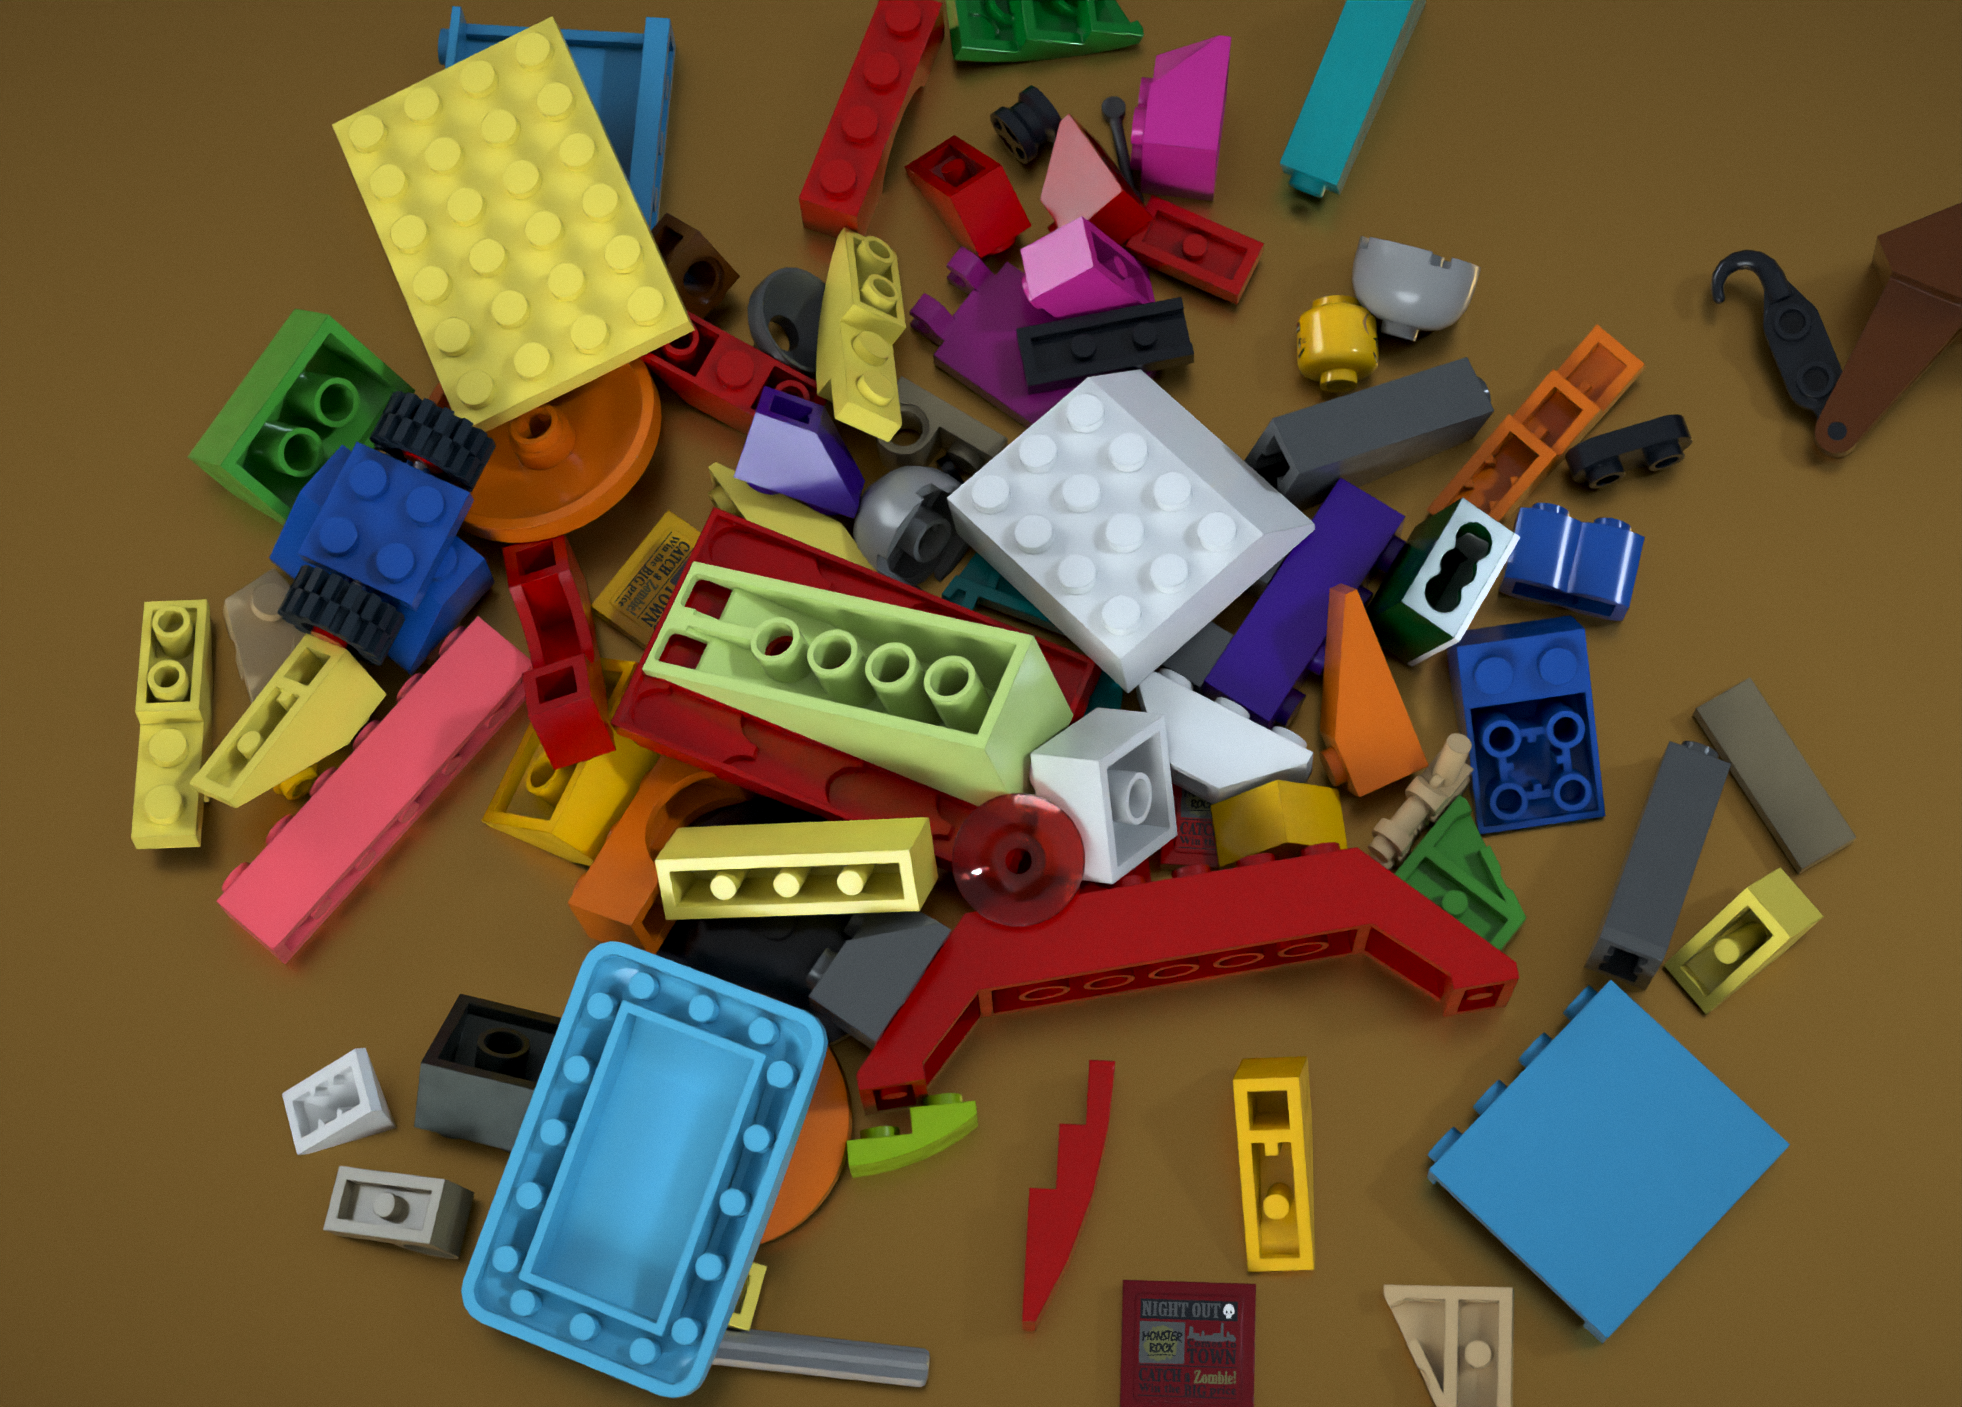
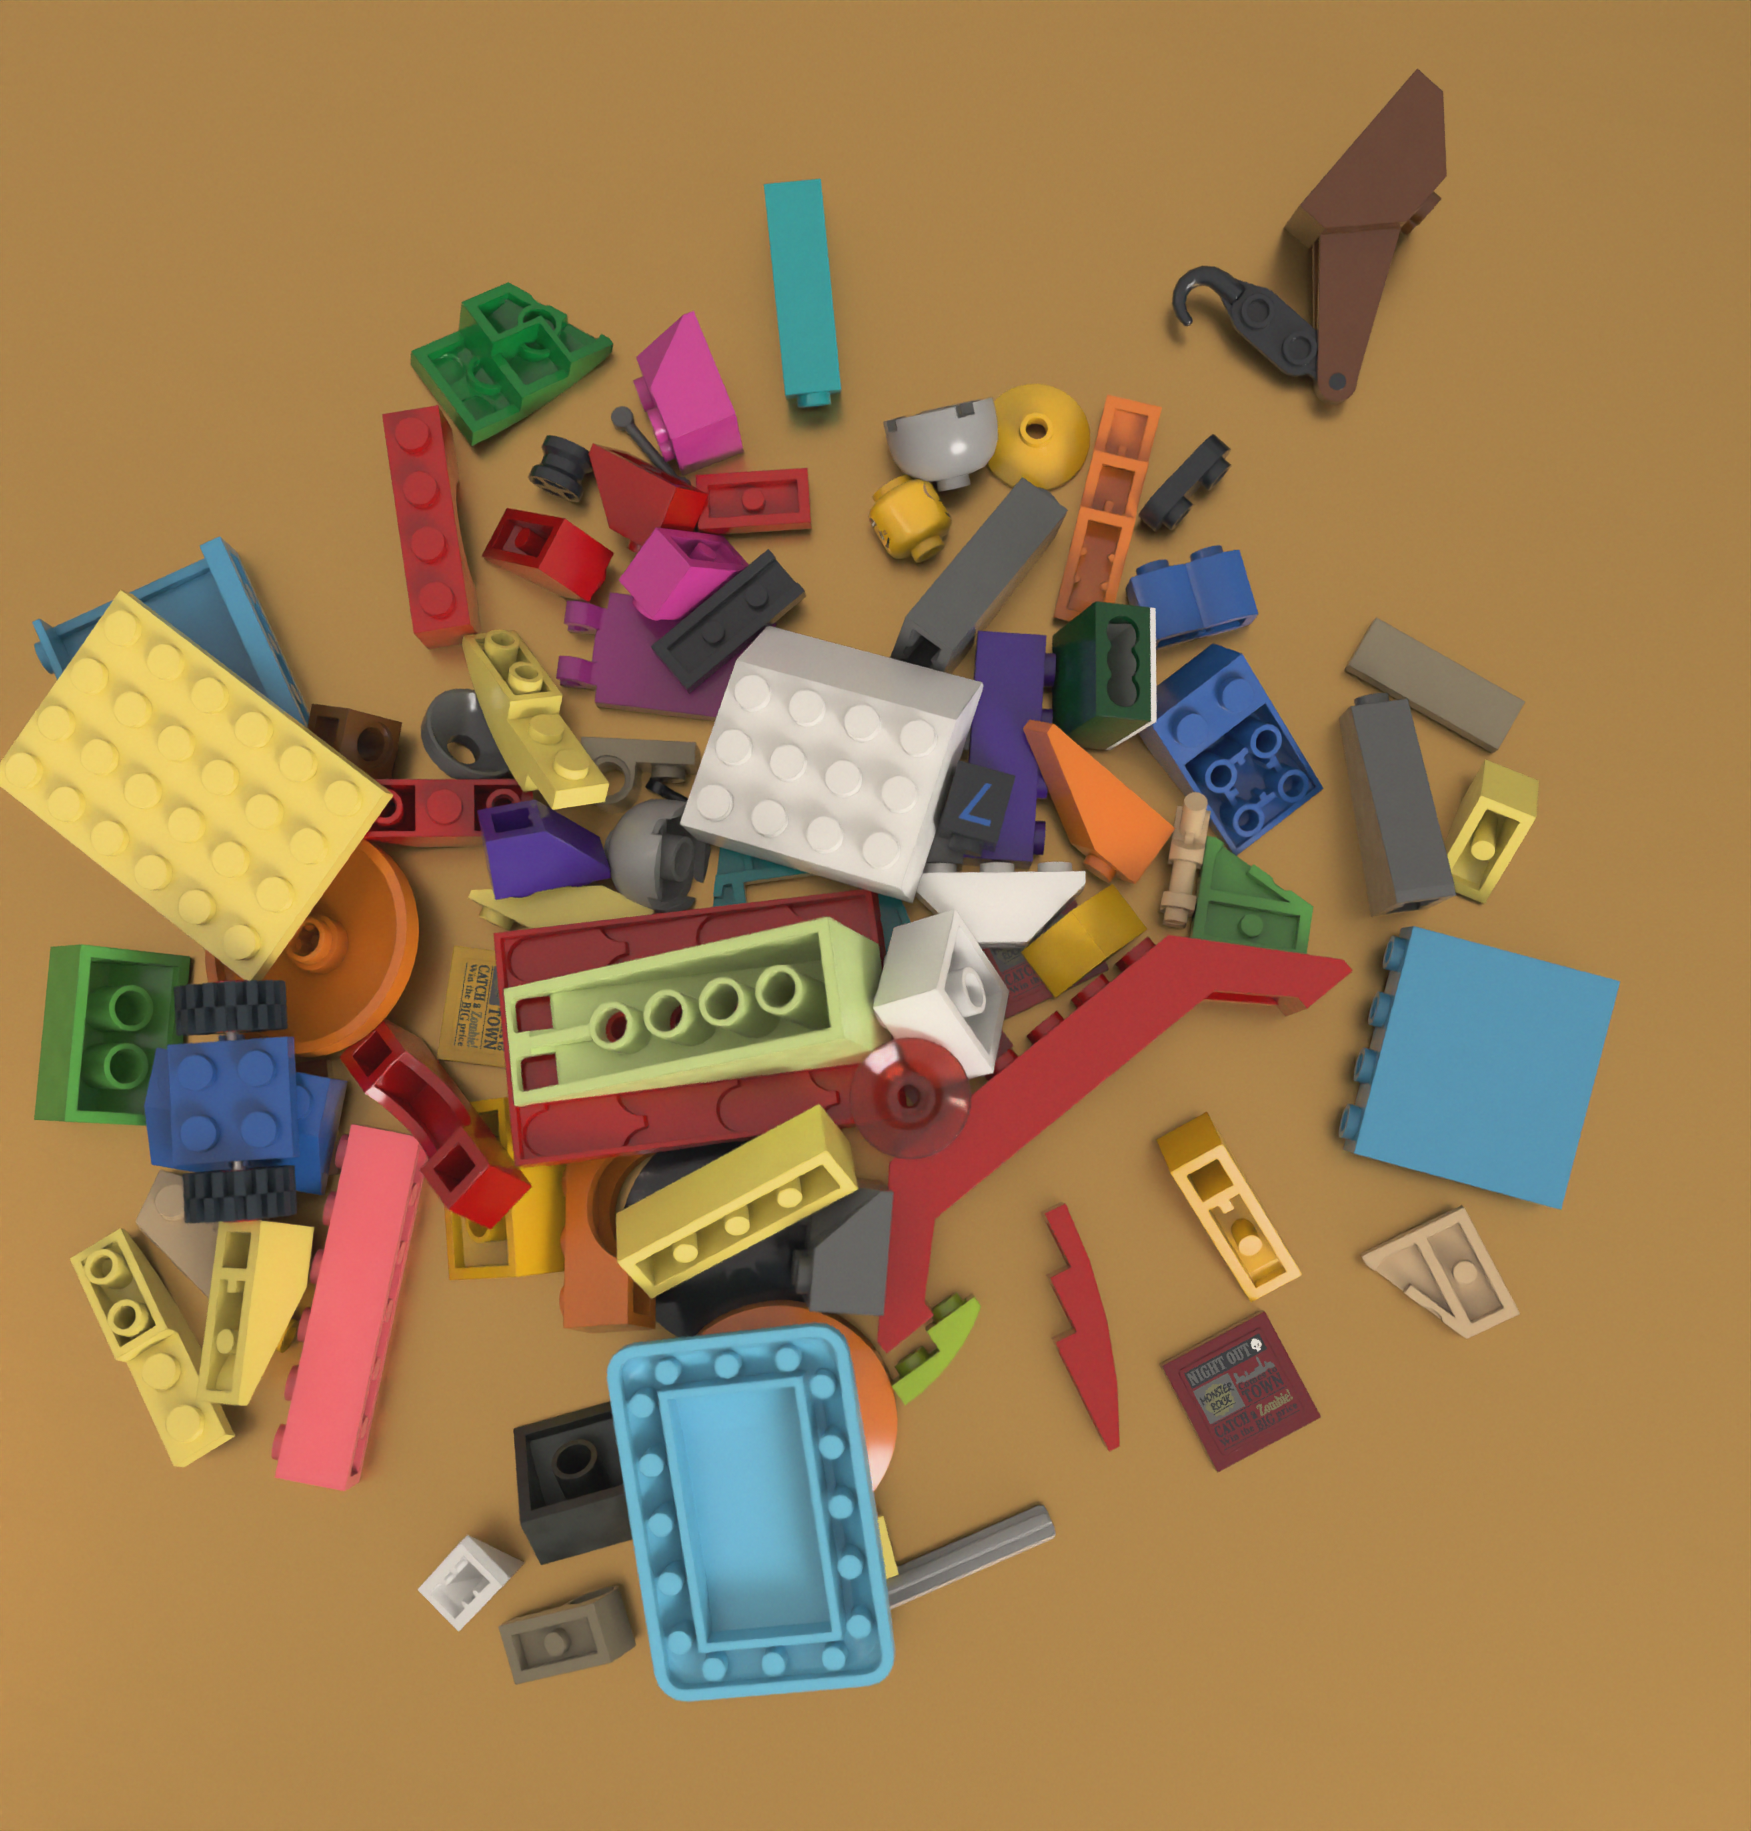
camera: 30 degrees left, 10 degrees up
none -> black brick [939,760,1016,857]
none -> yellow dish [986,384,1090,491]

